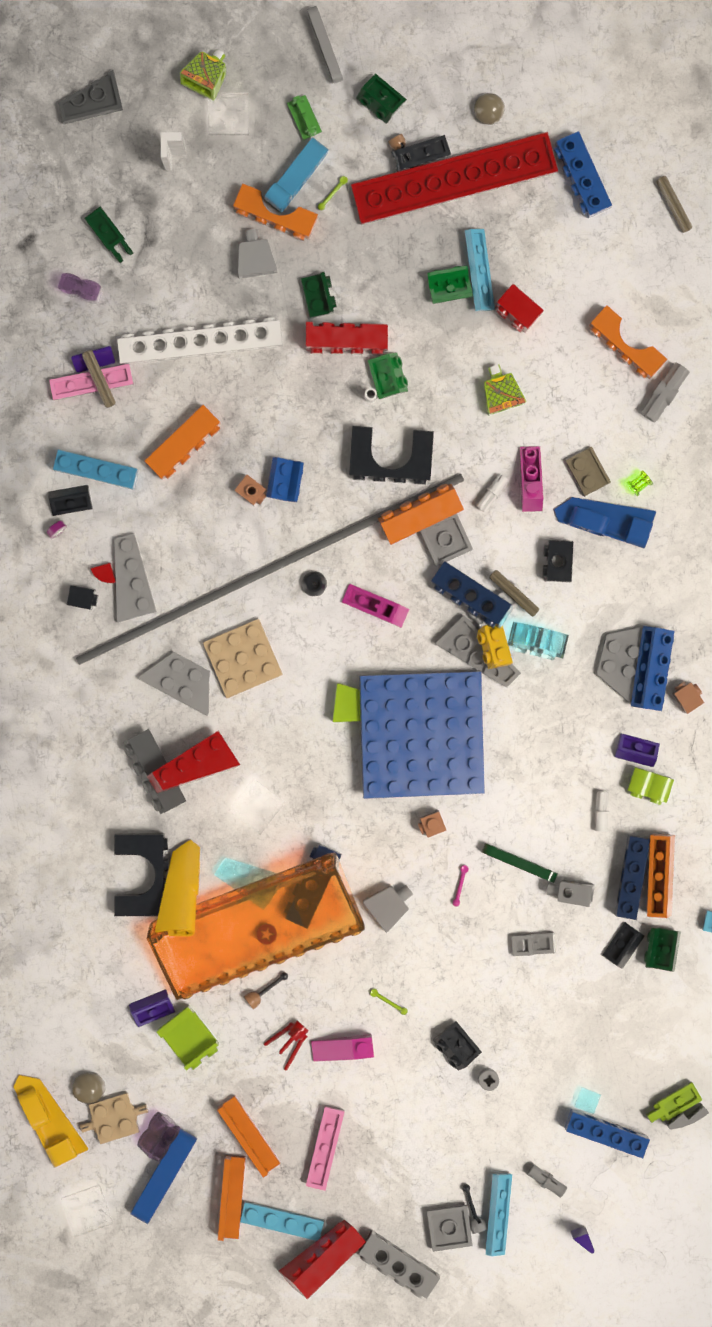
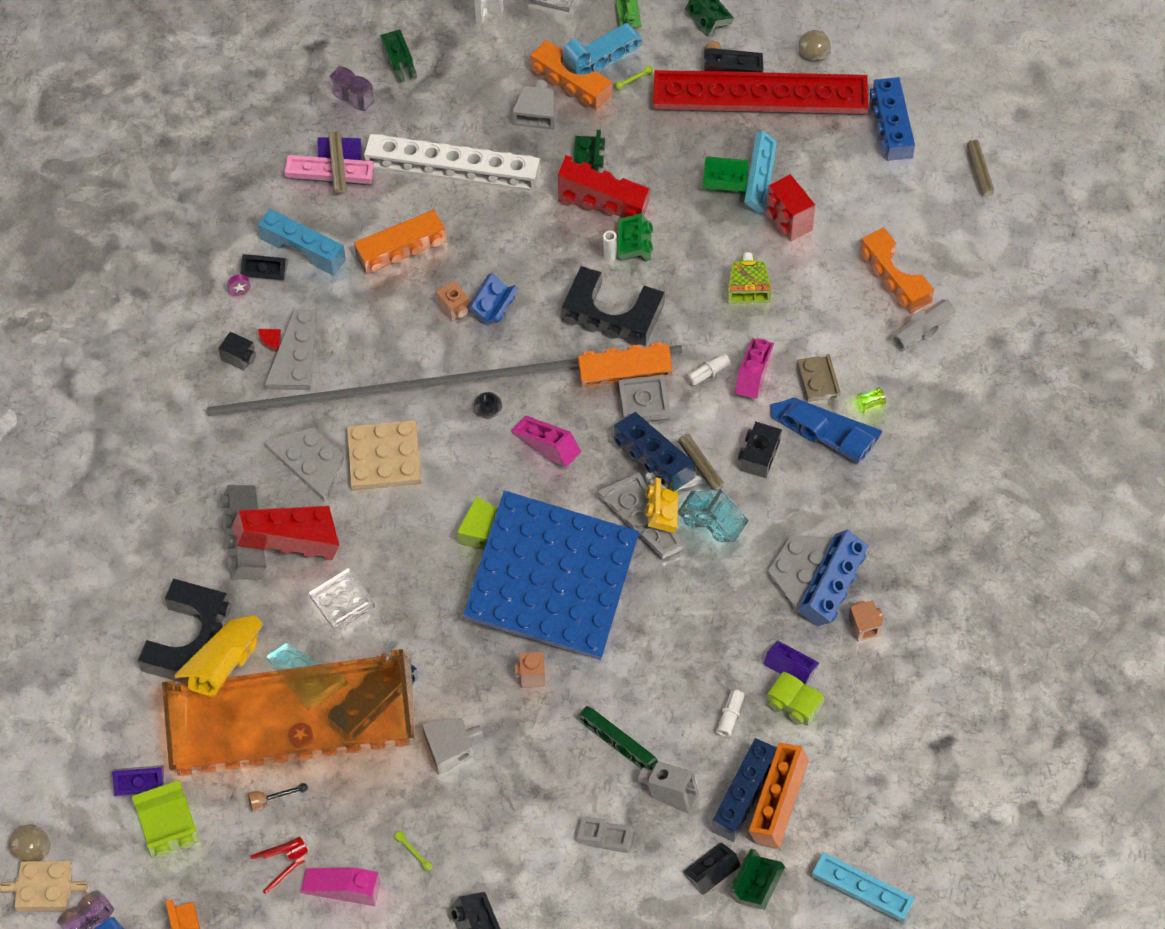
camera: 15 degrees right, 30 degrees down
dark pink hinge [452,865,469,907] -> none

